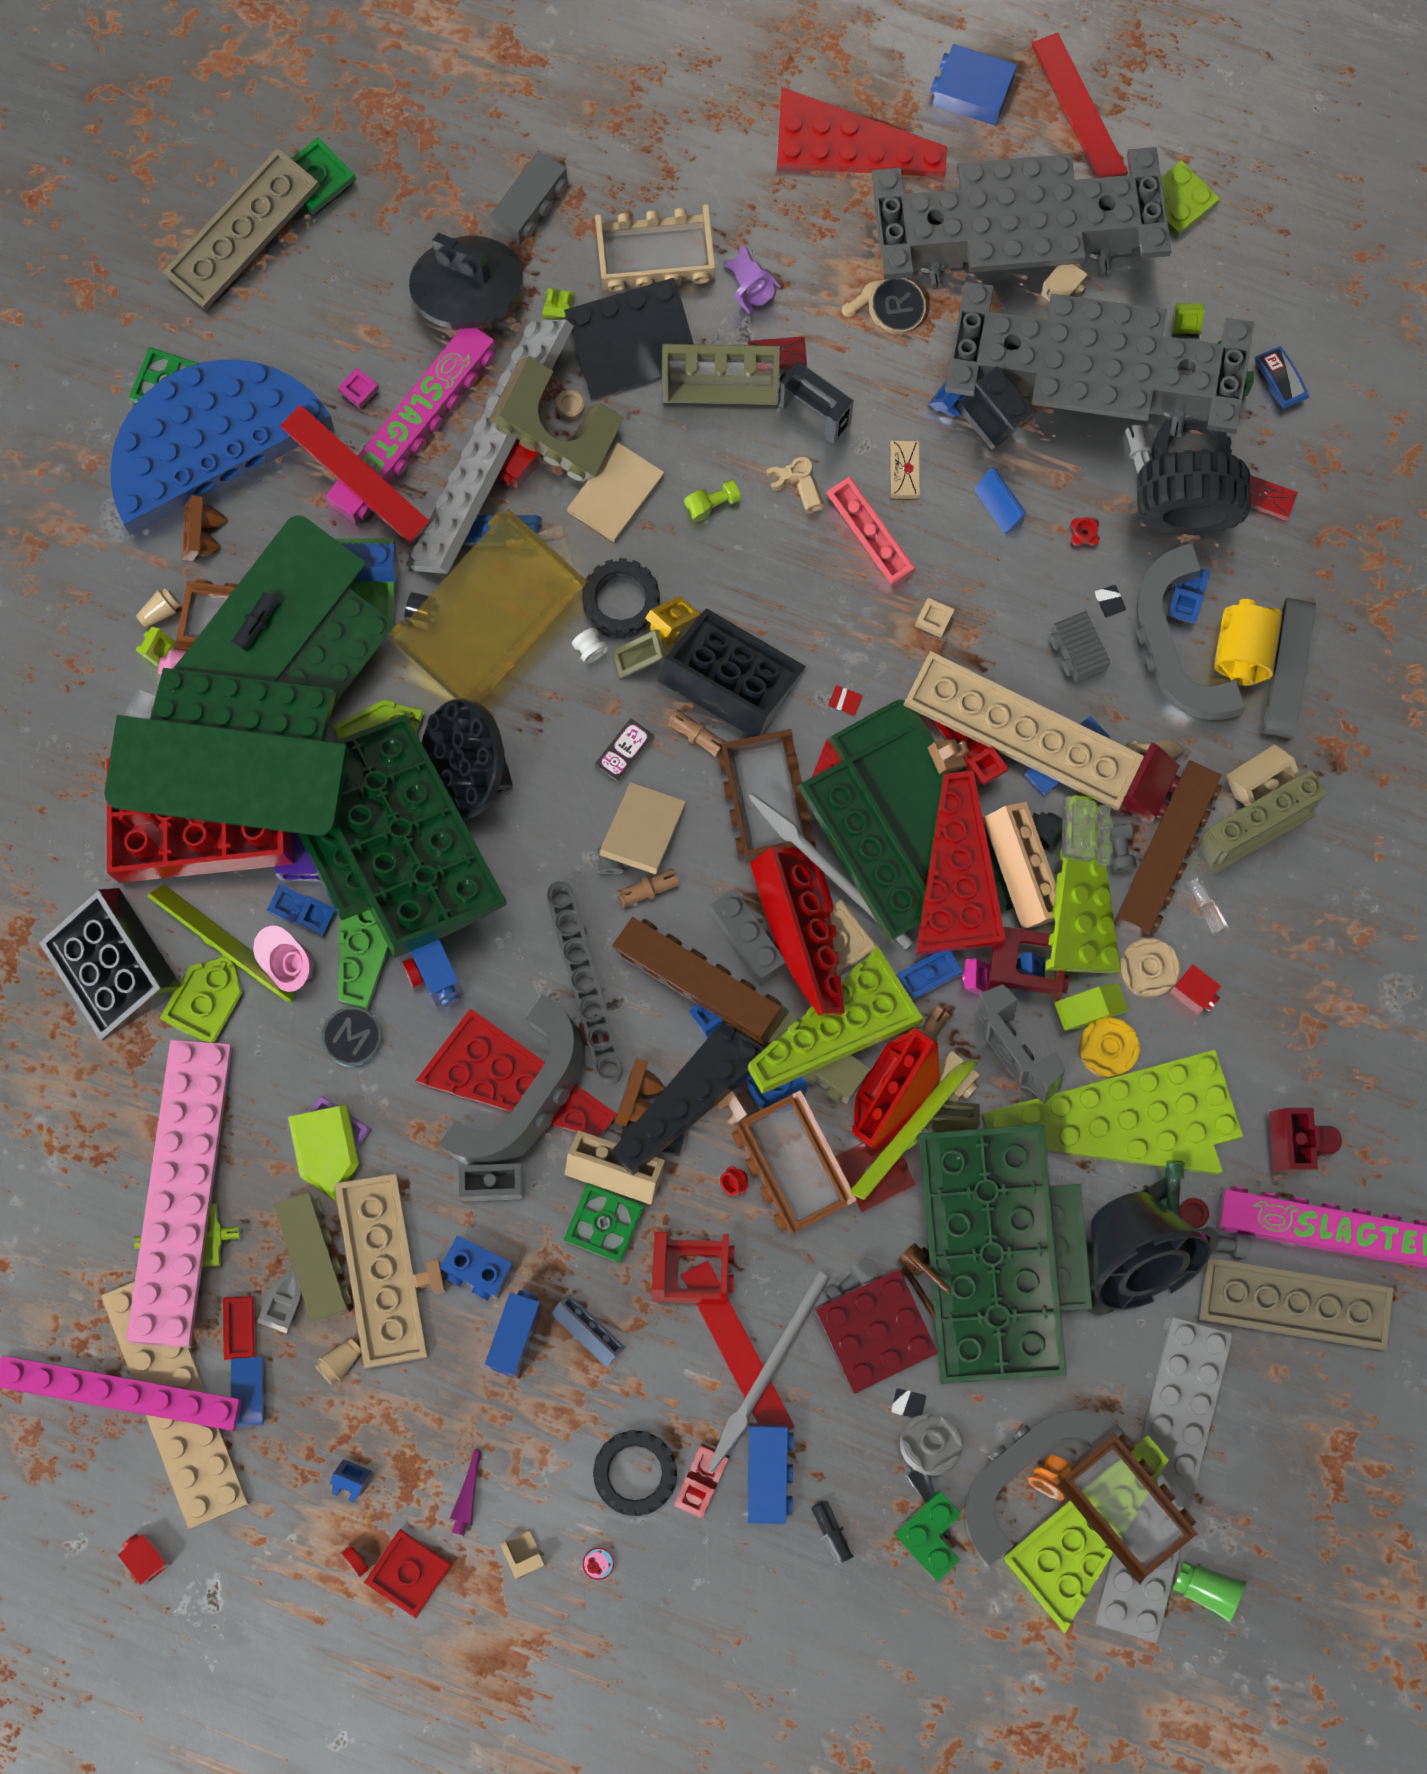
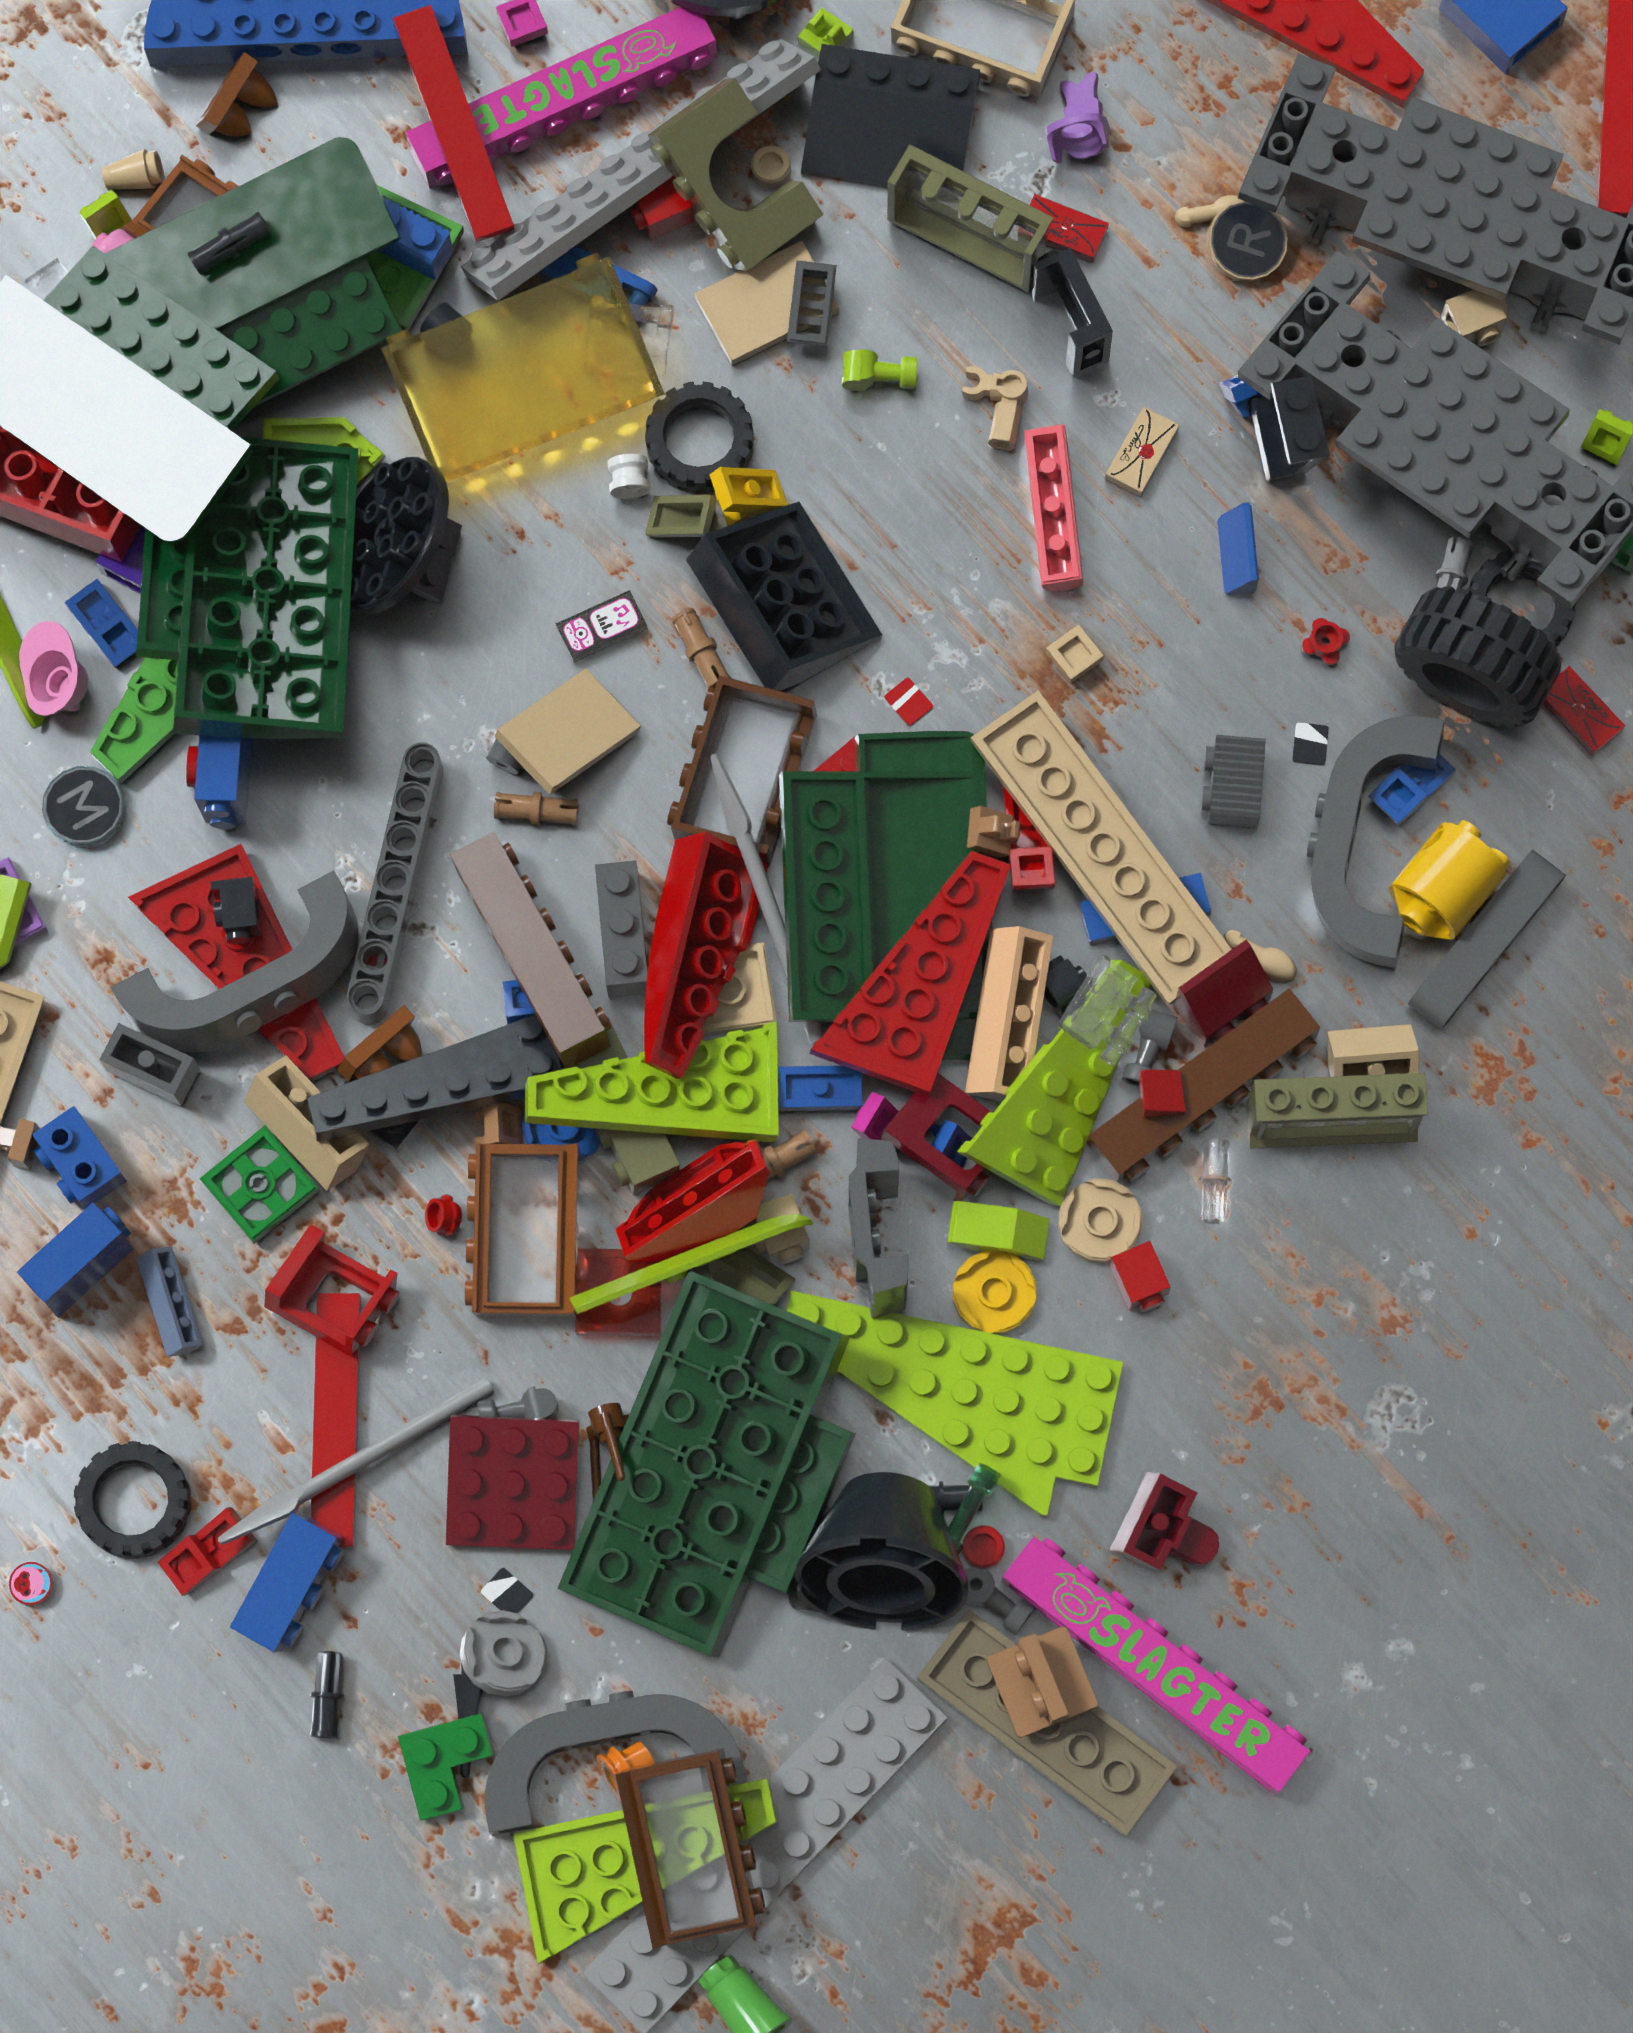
camera: 30 degrees right, 0 degrees up
none -> black brick [210,877,262,944]
none -> dark grey slope [787,260,837,347]
none -> medium nougat bracket [987,1626,1098,1738]
none -> red slope [1138,1069,1186,1117]

